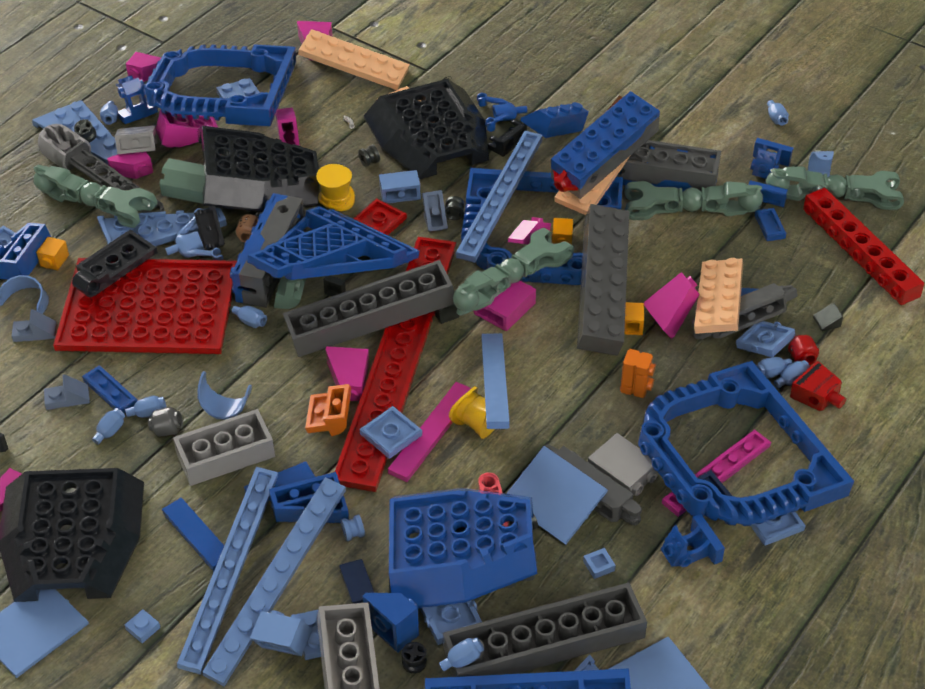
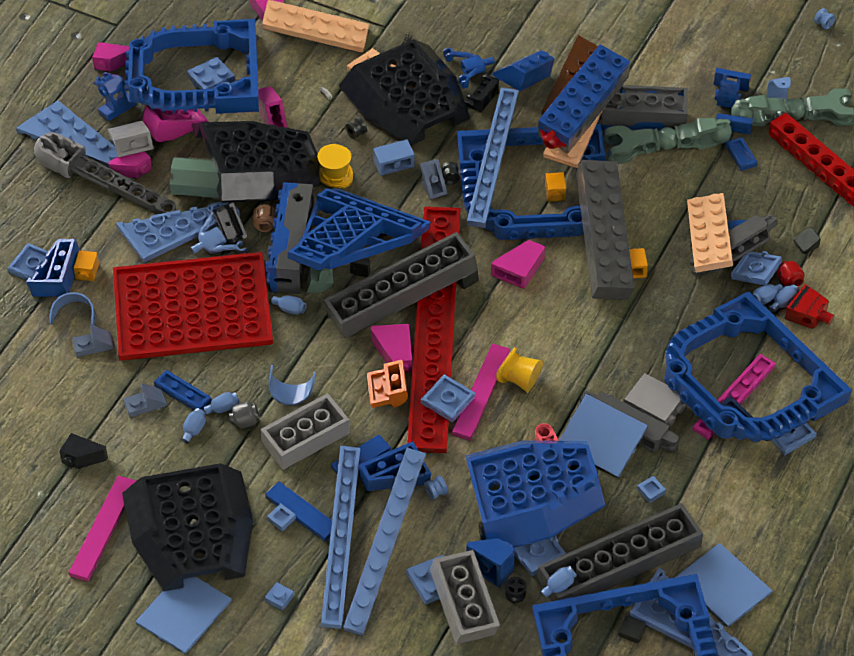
camera: 10 degrees left, 5 degrees up
sand green piece [33,165,158,228] -> none
black hinge [72,229,158,297] -> none
pearl dark grey wheel [74,119,97,142] -> none
medium blue plant [100,101,118,125] -> none
medium blue brick [250,610,312,656] -> none
dark blue tile [339,559,374,604] -> none
red tile [353,198,407,235] -> none
sand green piece [453,228,574,315] -> none
medium blue tile [482,333,509,429] -> none
slope [508,217,551,245] -> none
orange brick [620,349,656,398] -> none
dark pink slope [644,272,700,339] -> none
blue tile [660,513,725,567] -> none
medium blue plant [767,100,789,126] -> none
none -> medium blue plate [267,504,296,532]
none -> medium blue wheel [814,8,836,30]

